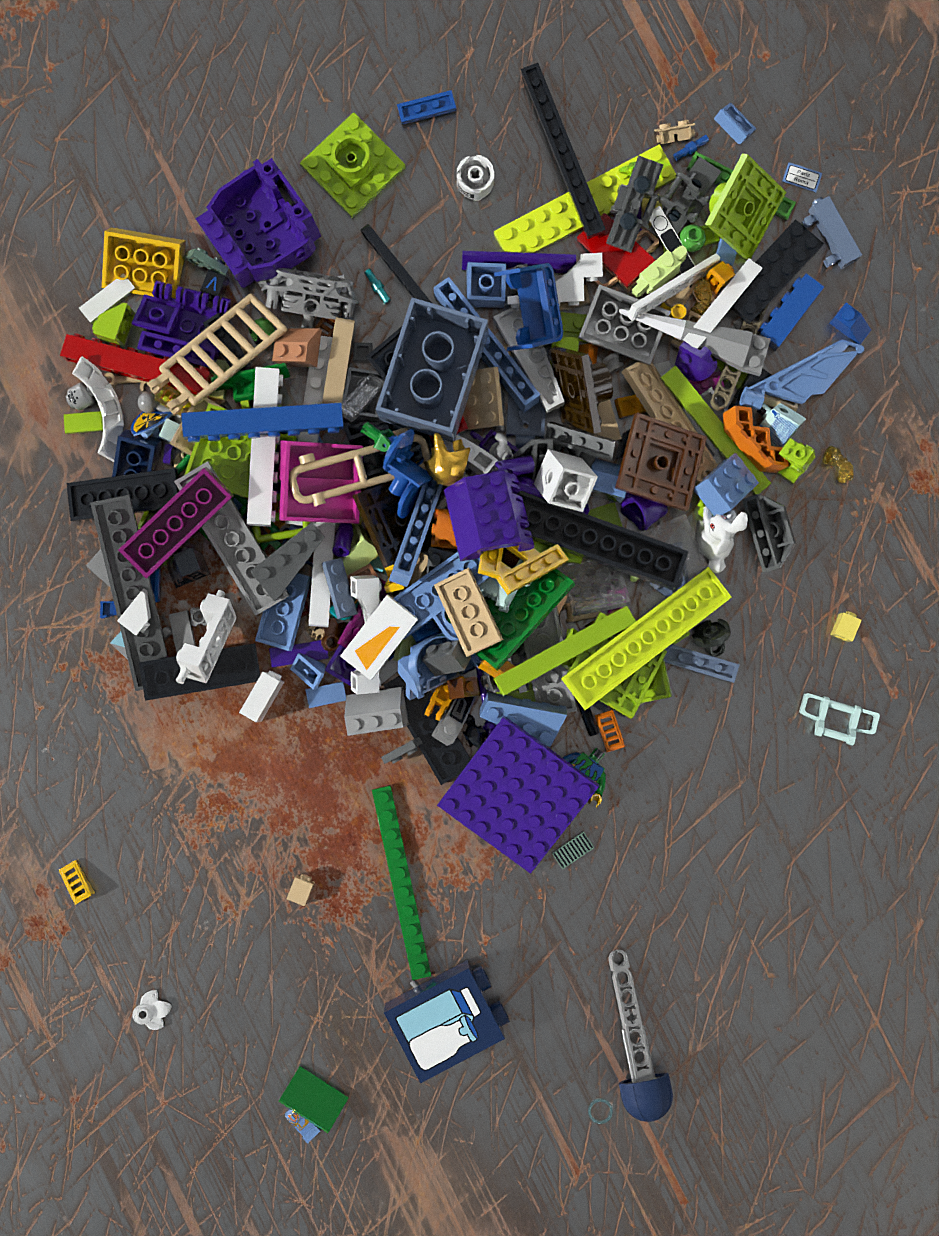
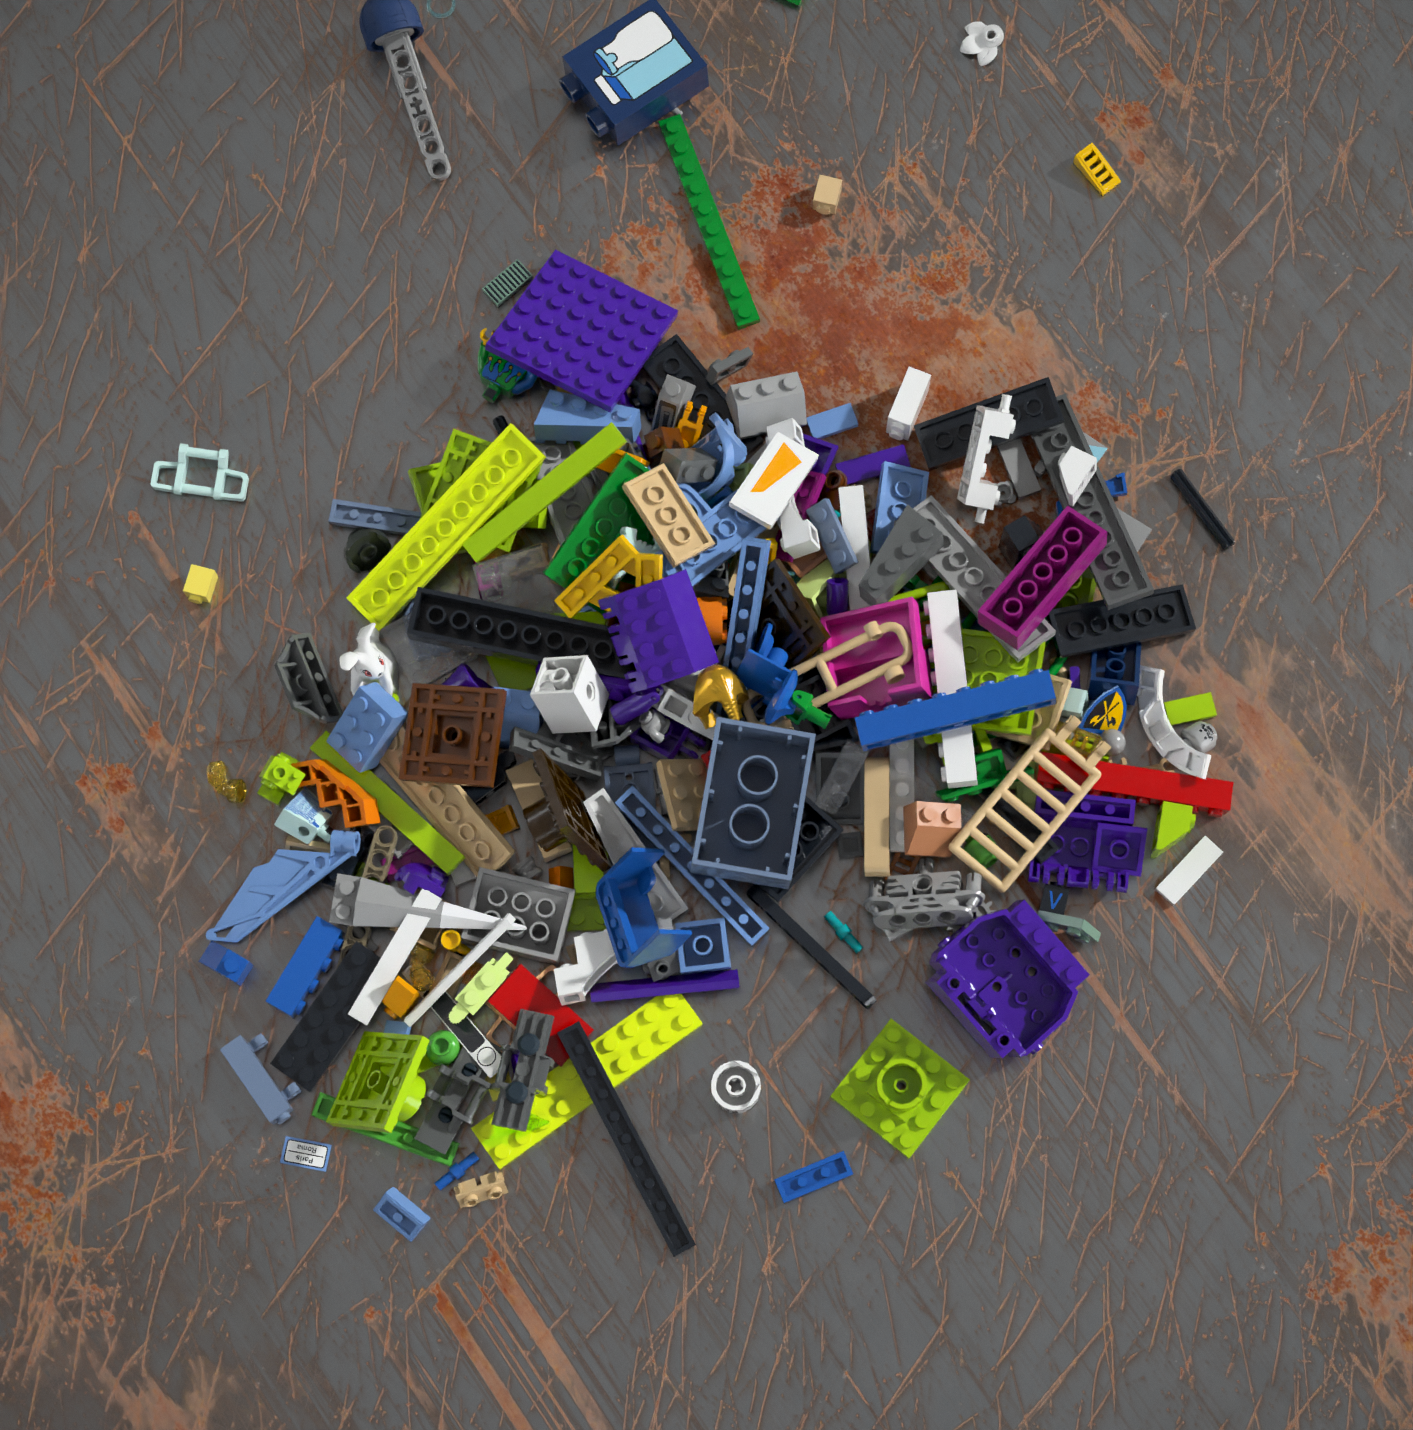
camera: 175 degrees right, 10 degrees down
yellow slope [102,227,186,299] -> none
medium blue slope [290,653,325,690] -> none
orange slope [594,710,625,752] -> none
none -> black axle [1170,469,1235,550]

